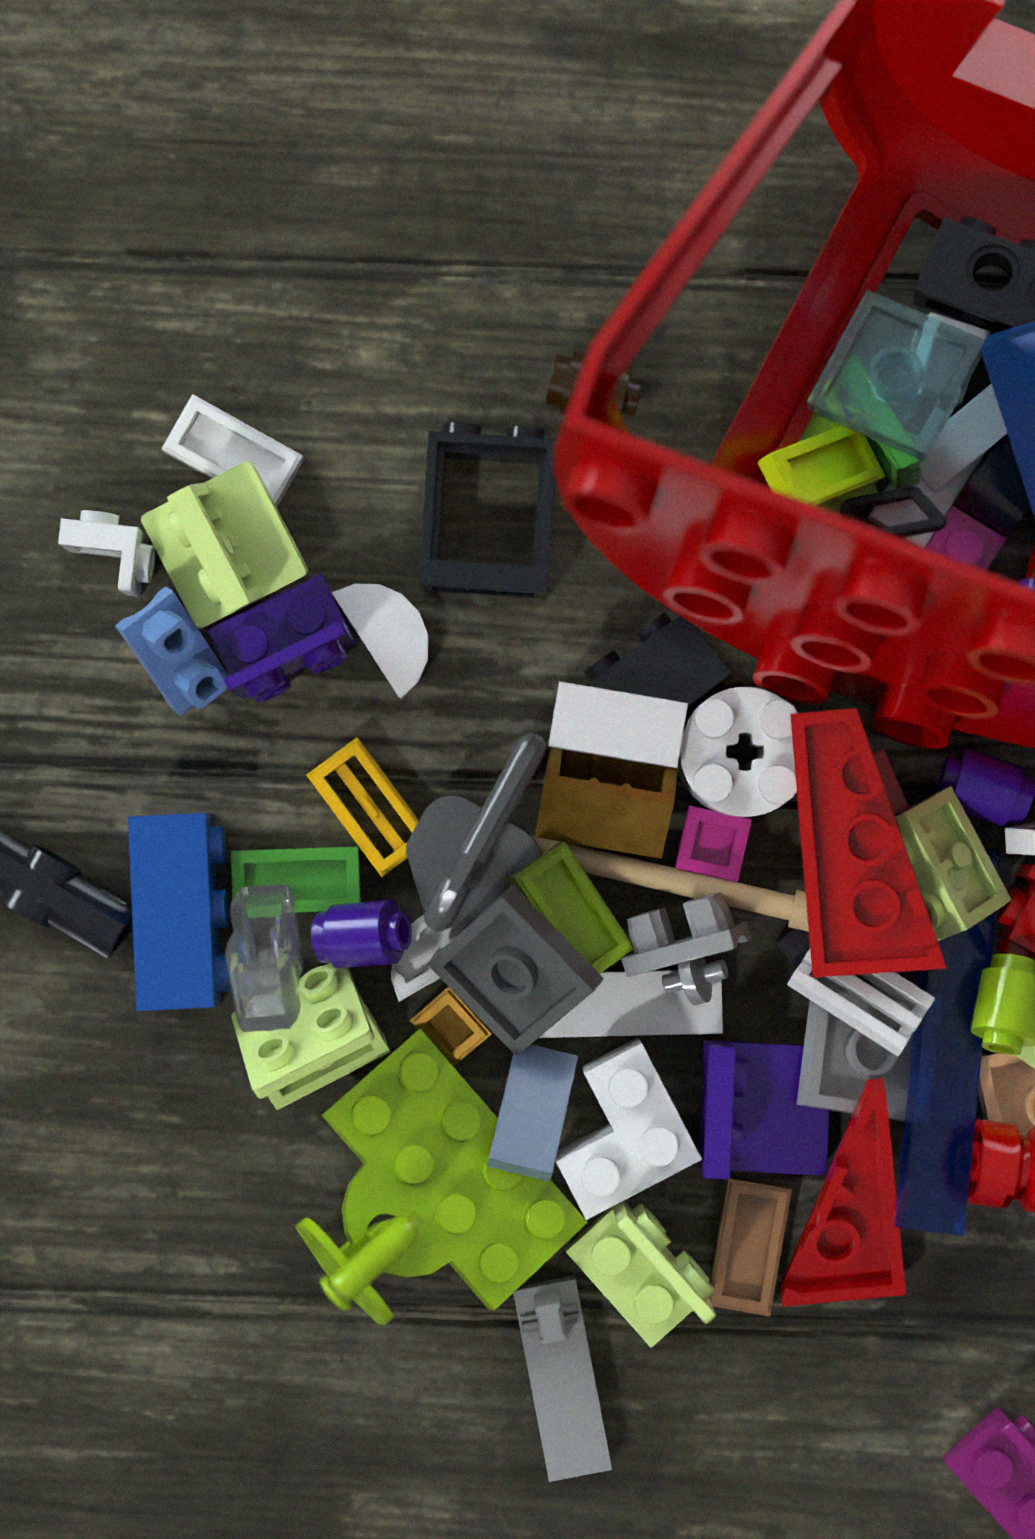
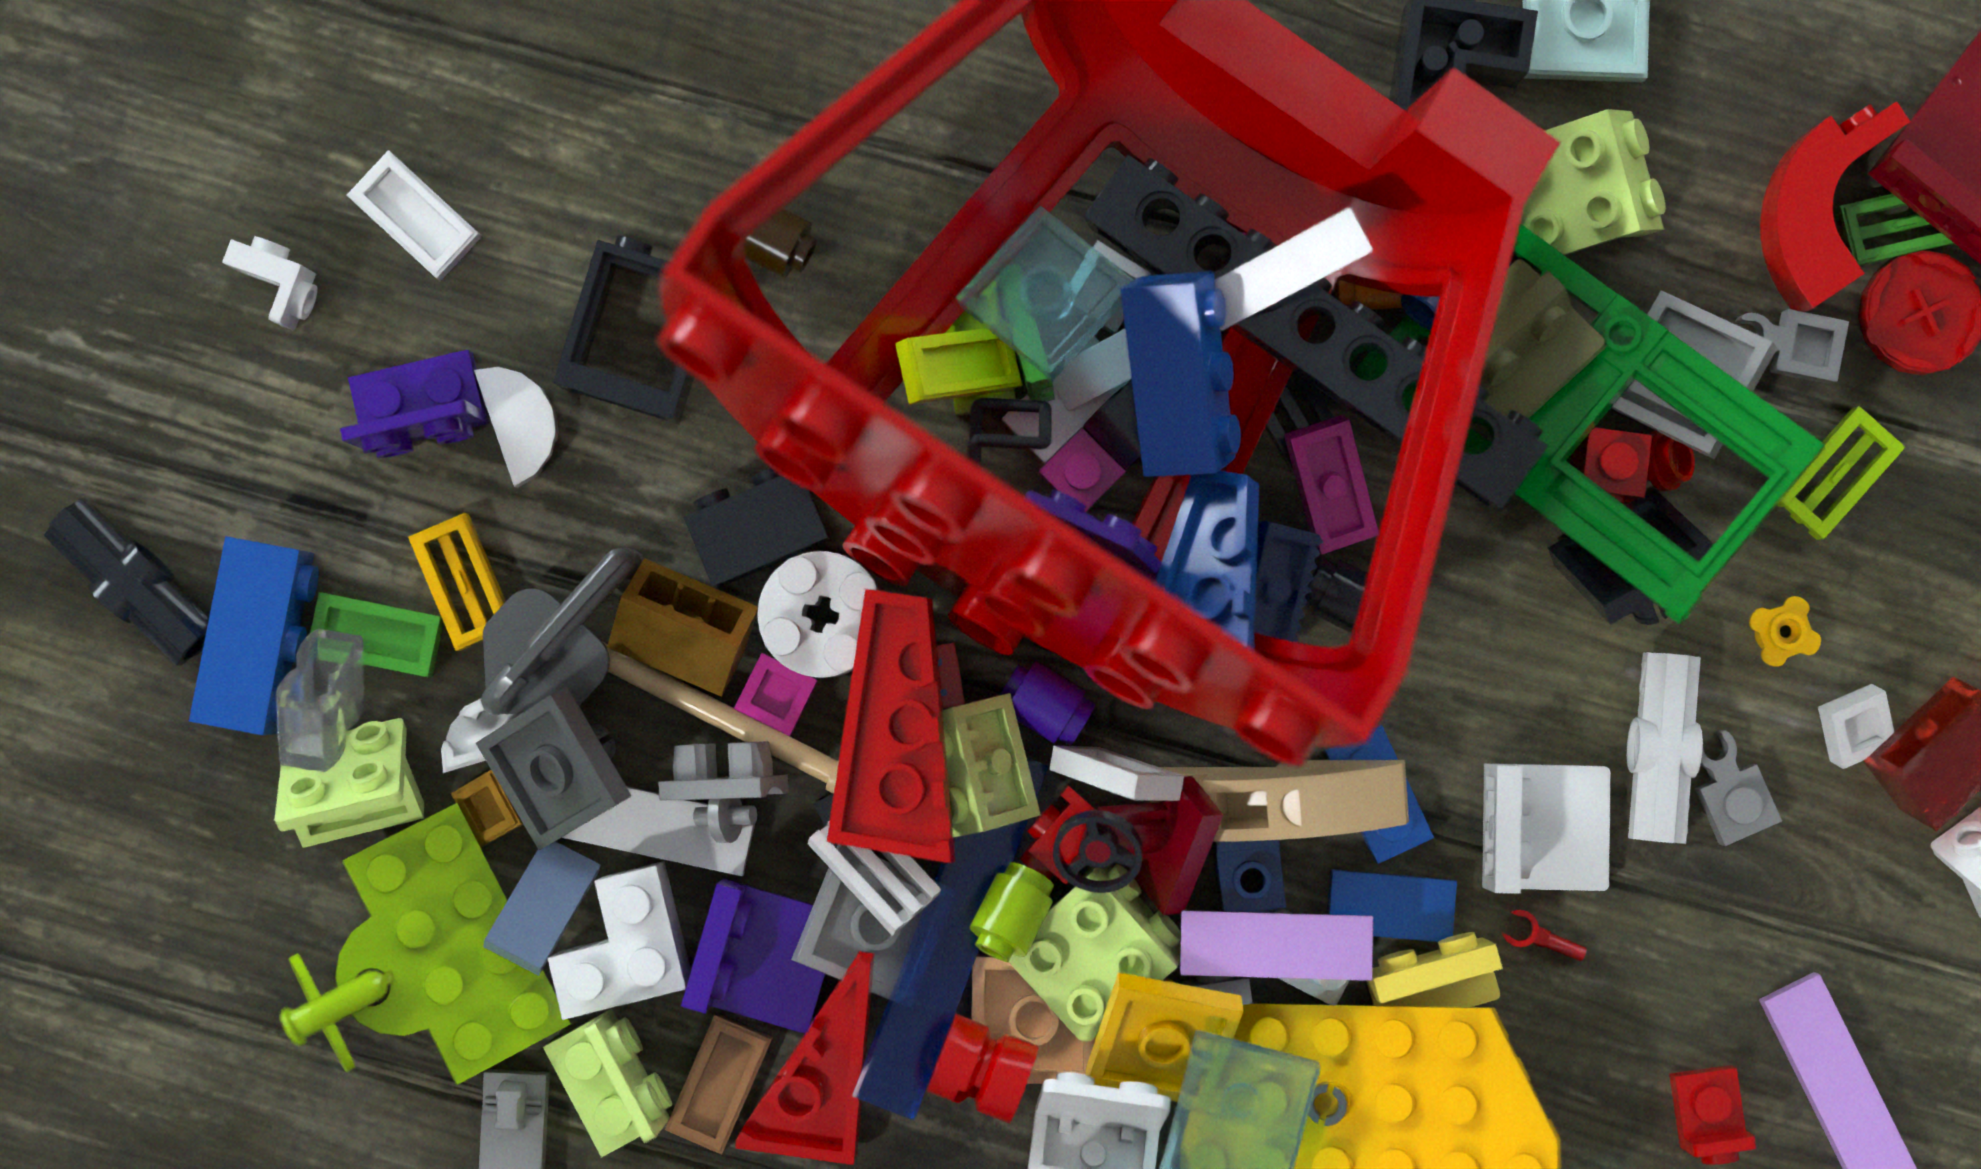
camera: 10 degrees right, 0 degrees up
medium blue hips [115,586,229,716] -> none
yellowish green bracket [141,461,308,628] -> none
dark purple brick [311,900,412,968] -> none
lime tile [508,841,634,974] -> none
white tile [548,681,688,769] -> none

